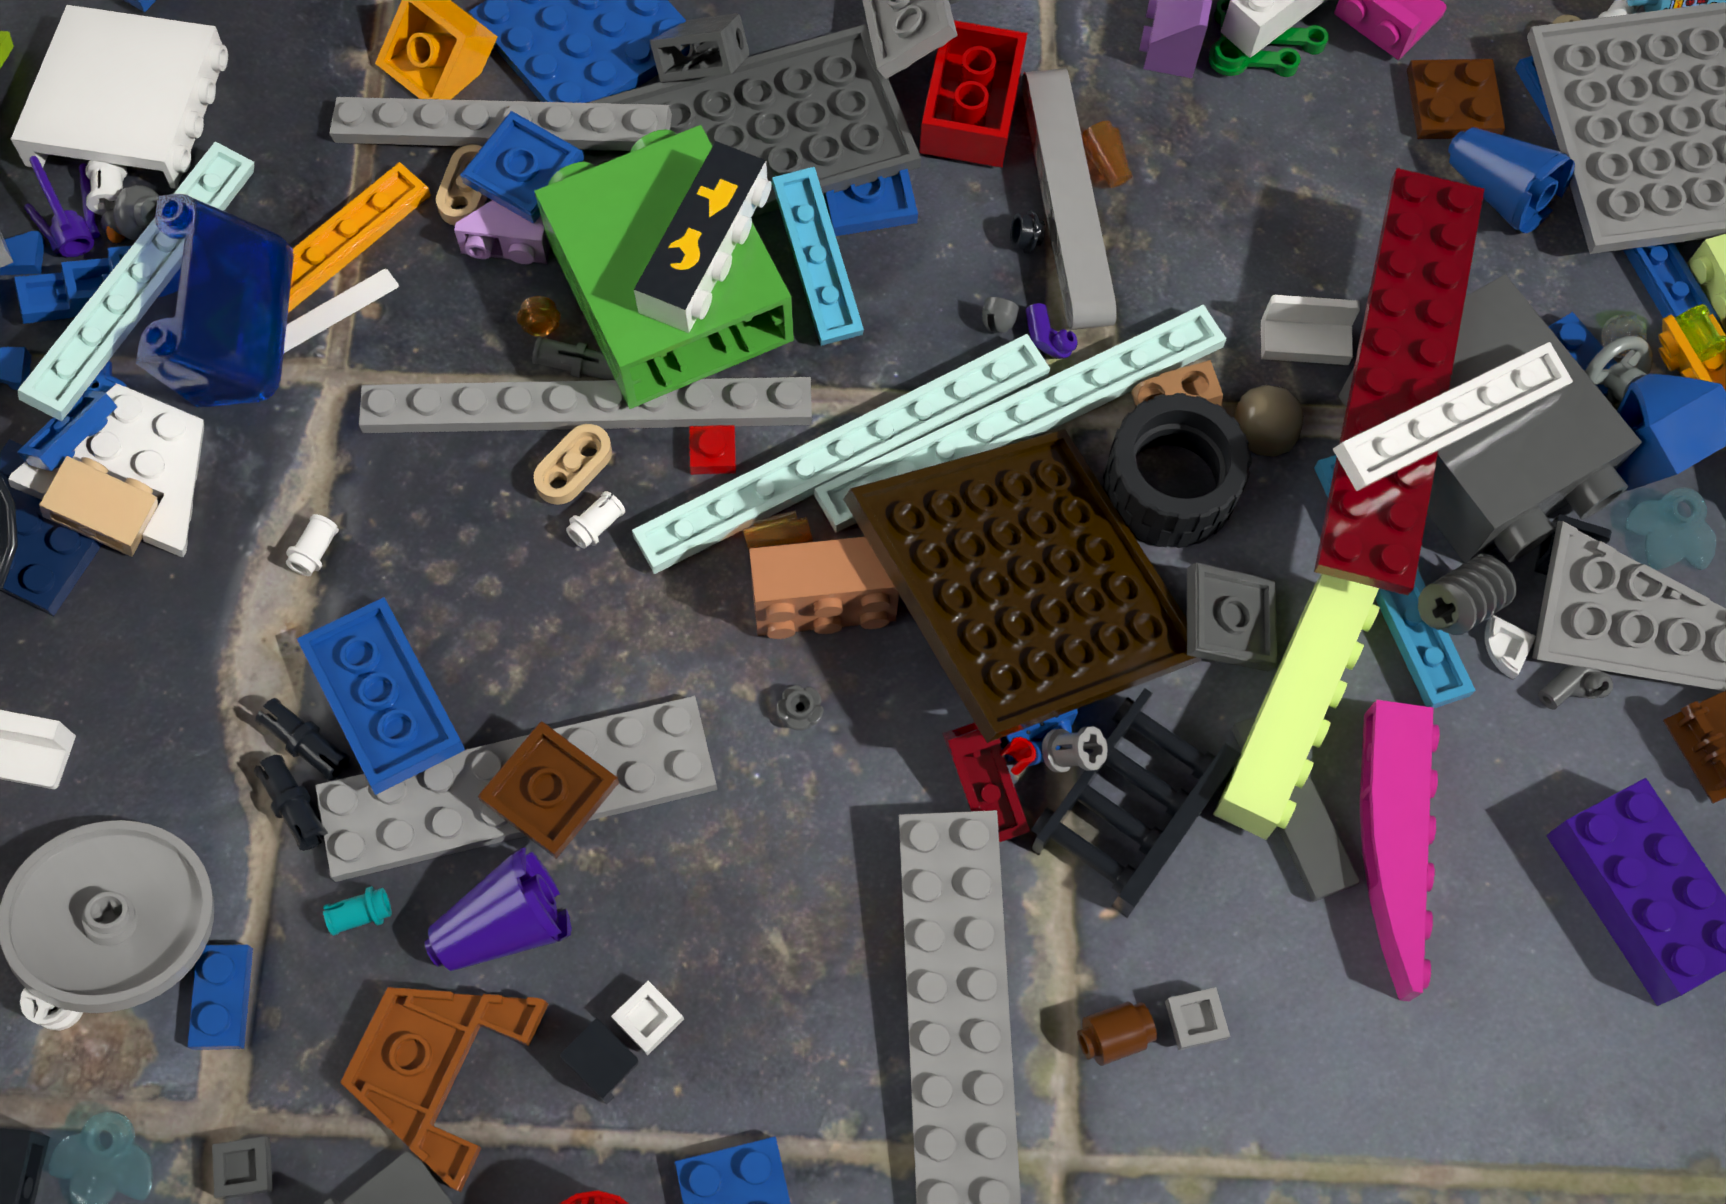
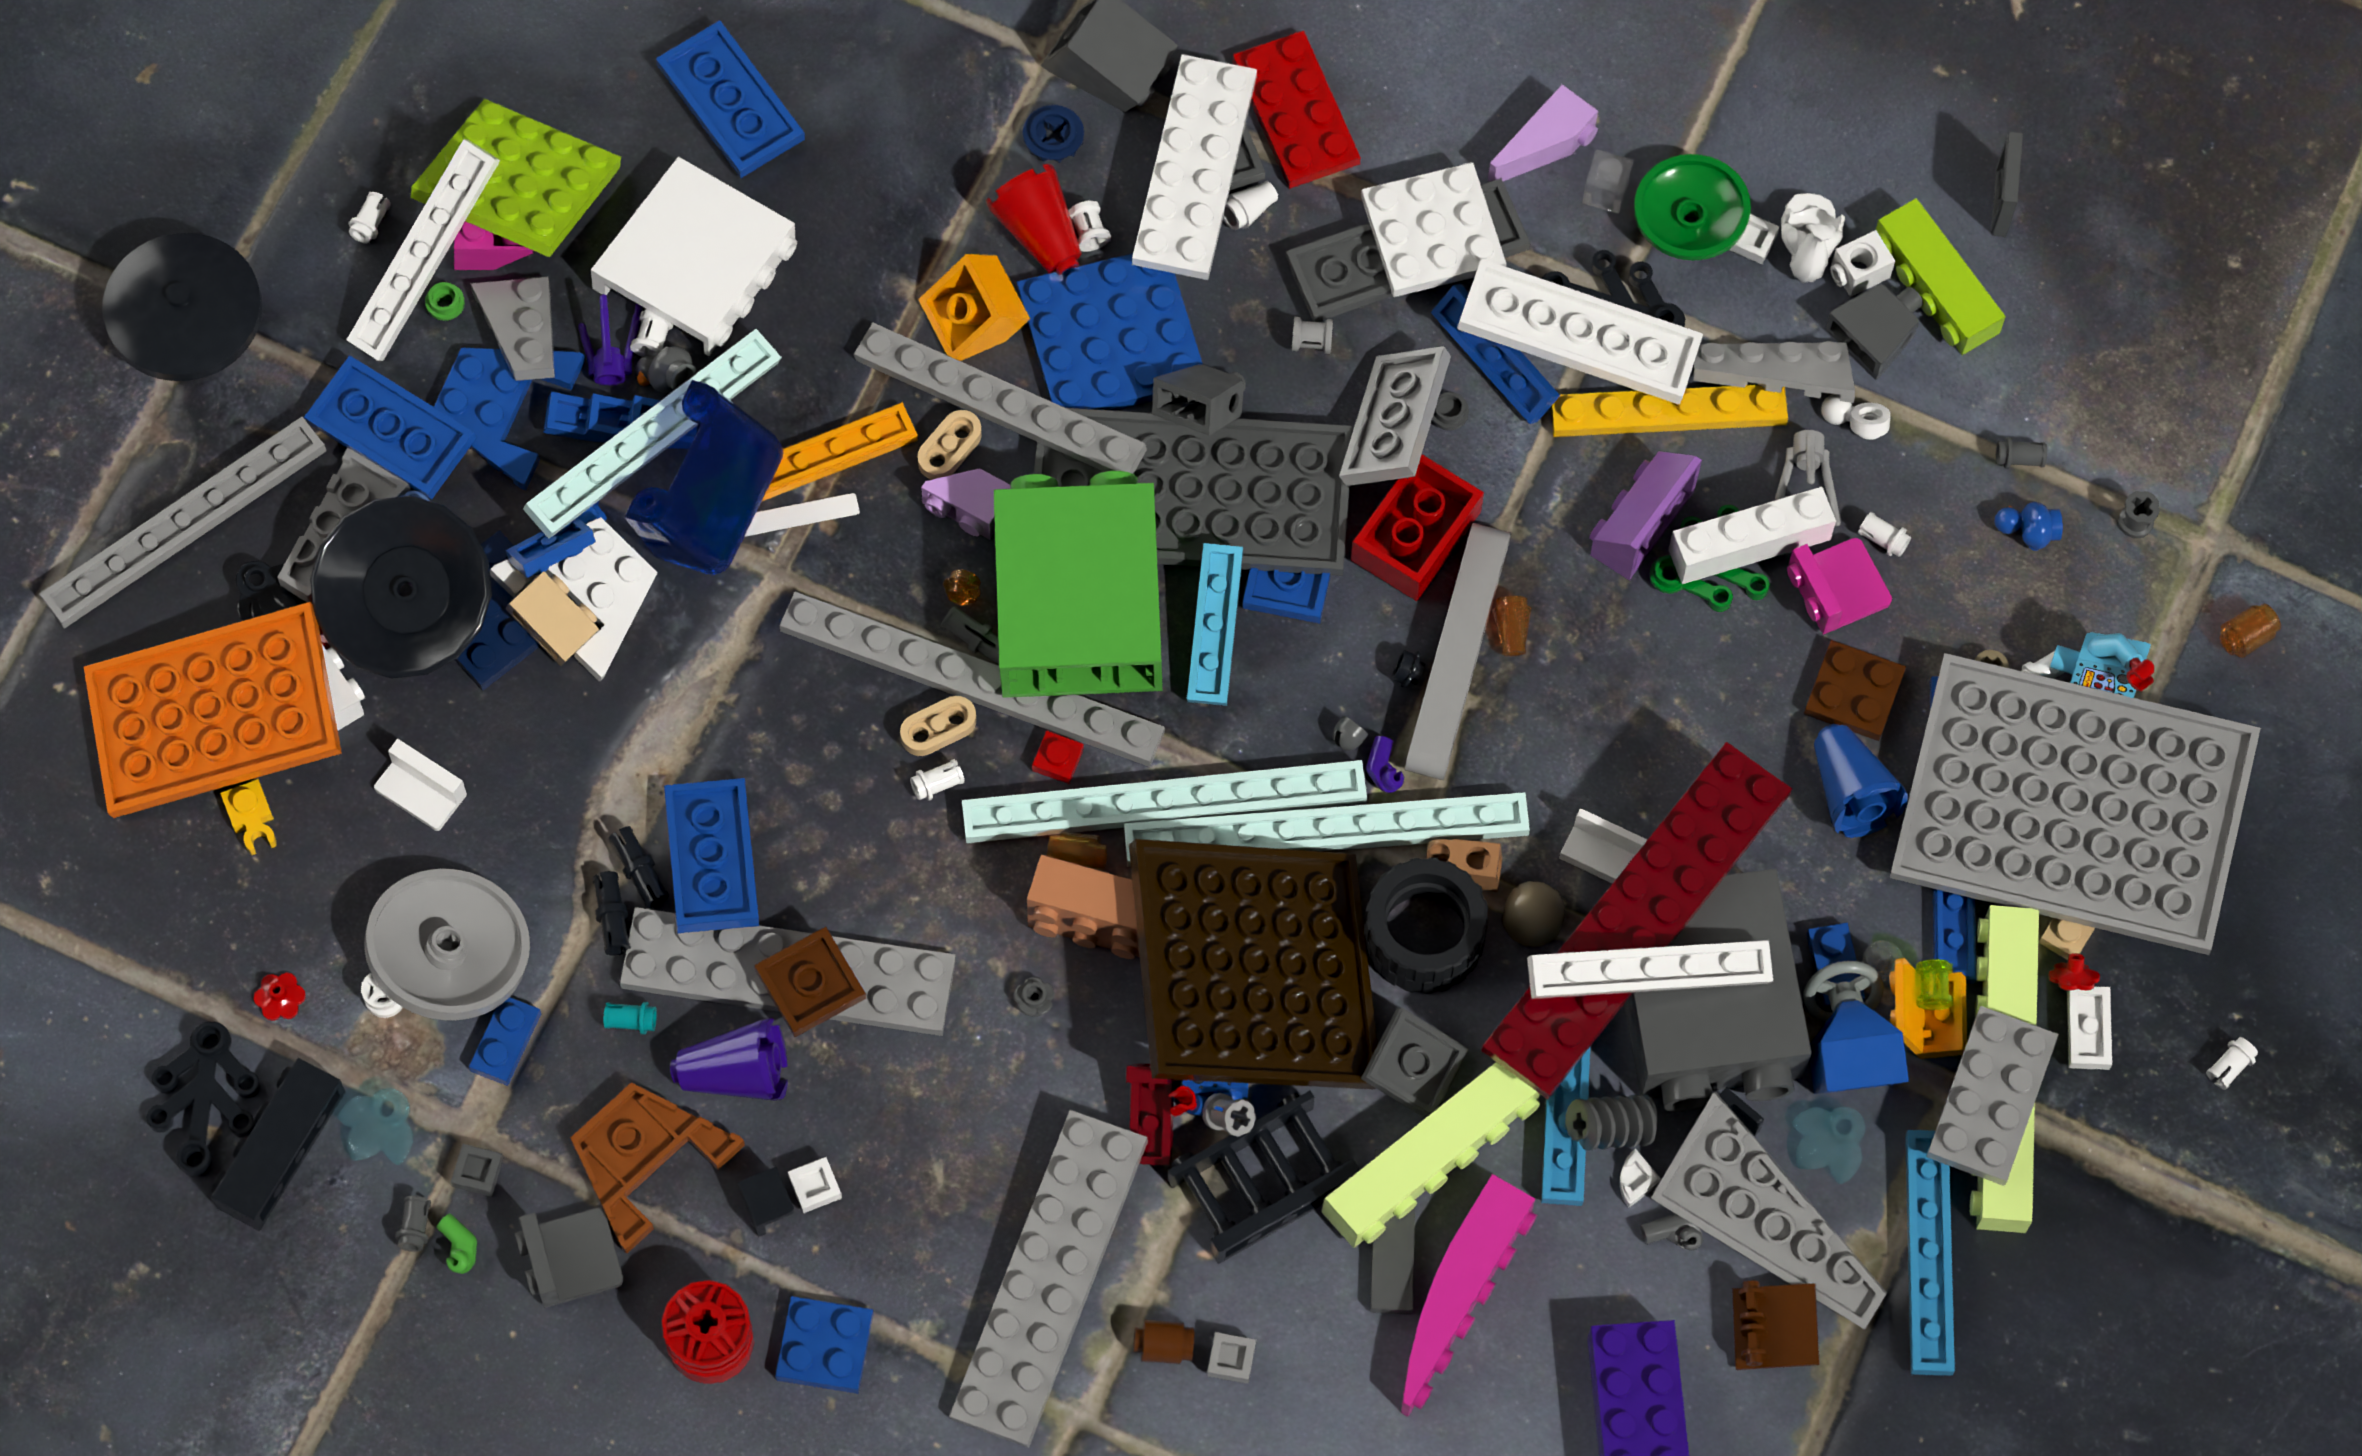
camera: 25 degrees right, 0 degrees up
white pin [286,514,339,576] -> none
blue plate [460,111,584,224] -> none
brick [634,141,772,333] -> none

